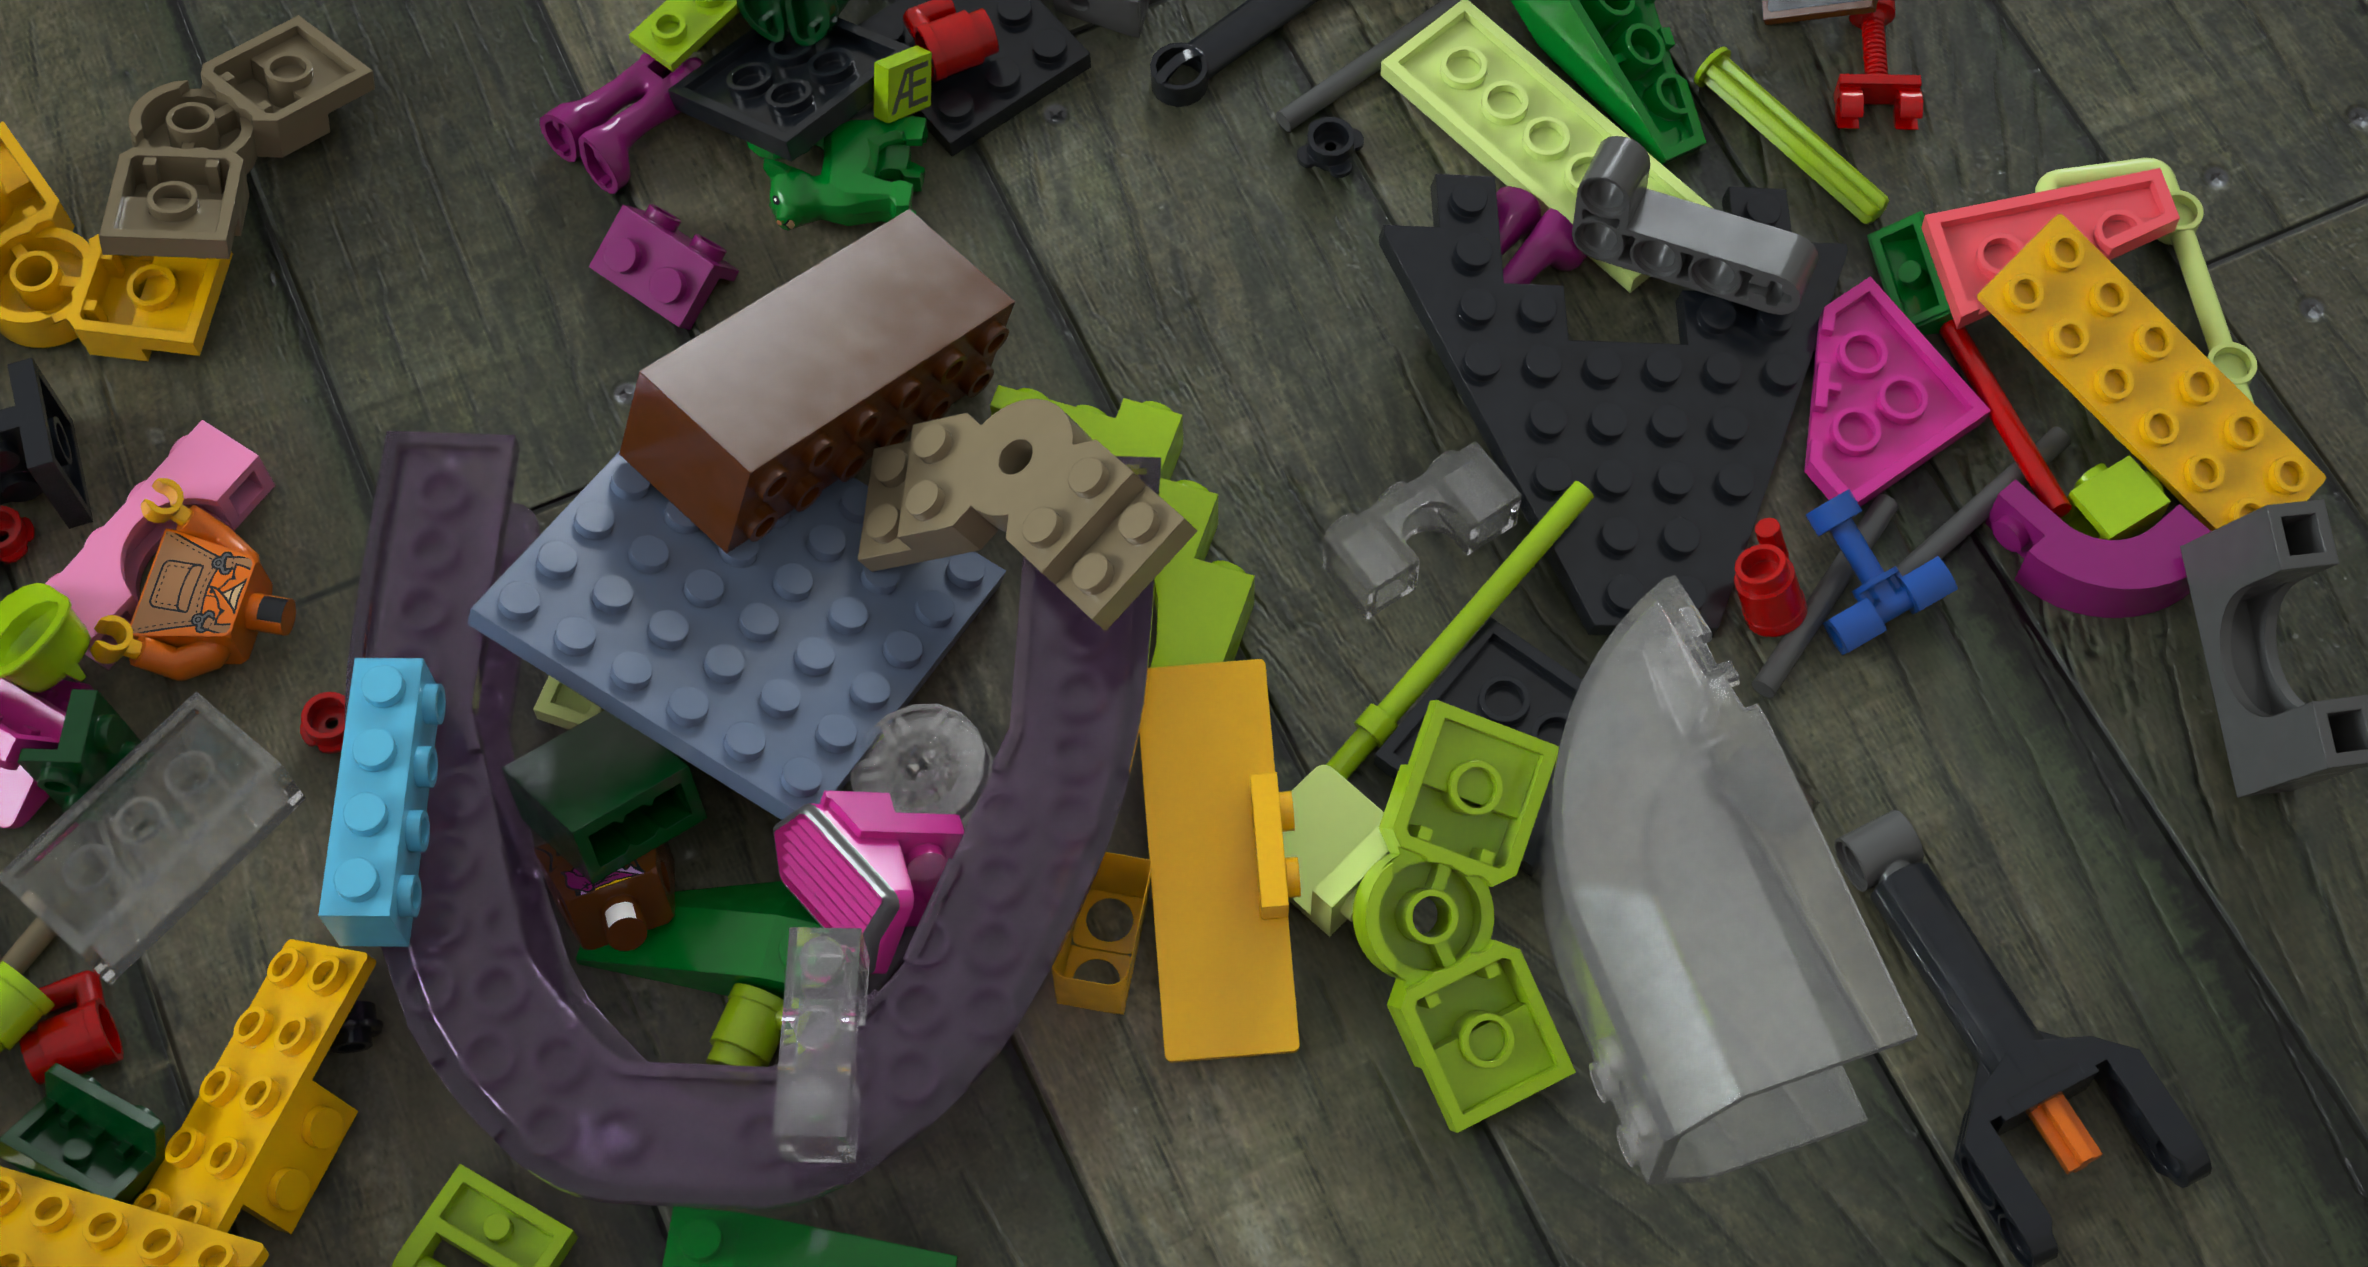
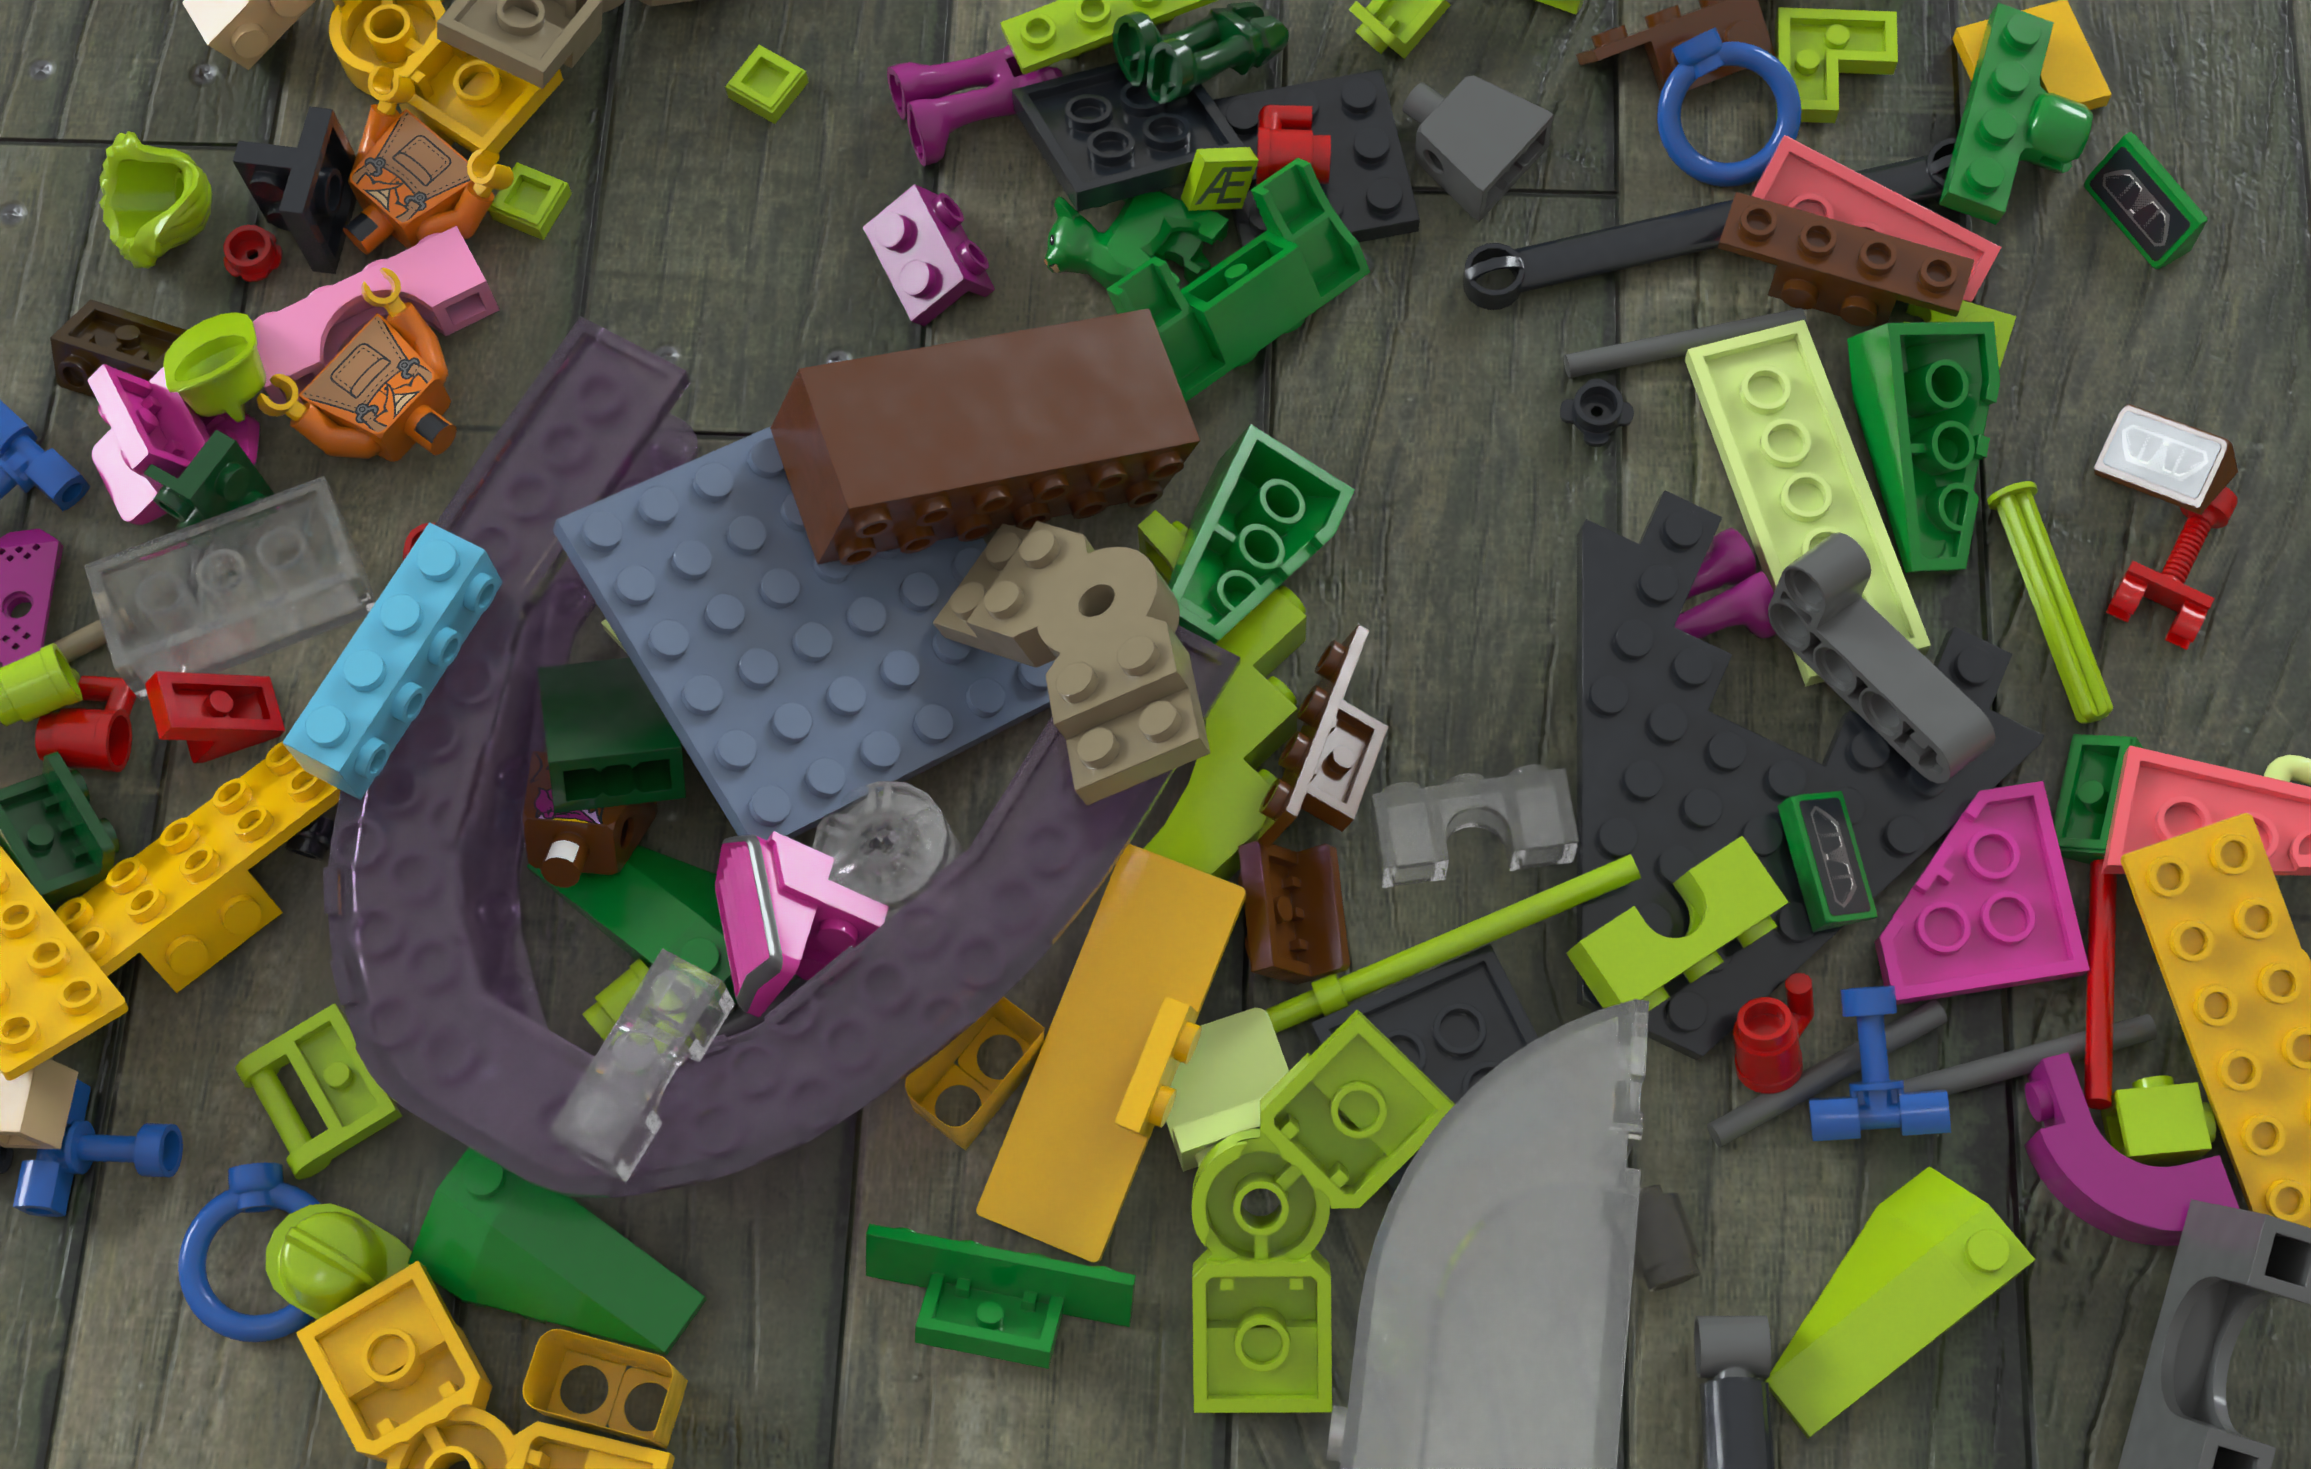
camera: 30 degrees right, 5 degrees up
none -> red slope [145,671,285,763]
none -> torso [343,66,514,255]
none -> lime tile [488,162,572,240]
none -> lime tile [725,45,809,124]
none -> green bracket [866,1224,1136,1369]
none -> green bracket [1106,158,1370,402]
none -> green wedge [1168,424,1355,646]
none -> reddish brown bracket [1238,840,1350,985]
none -> reddish brown bracket [1257,624,1389,848]
none -> lime arch [1566,836,1789,1020]
none -> lime wedge [1764,1166,2035,1439]
none -> slope [1777,791,1878,932]

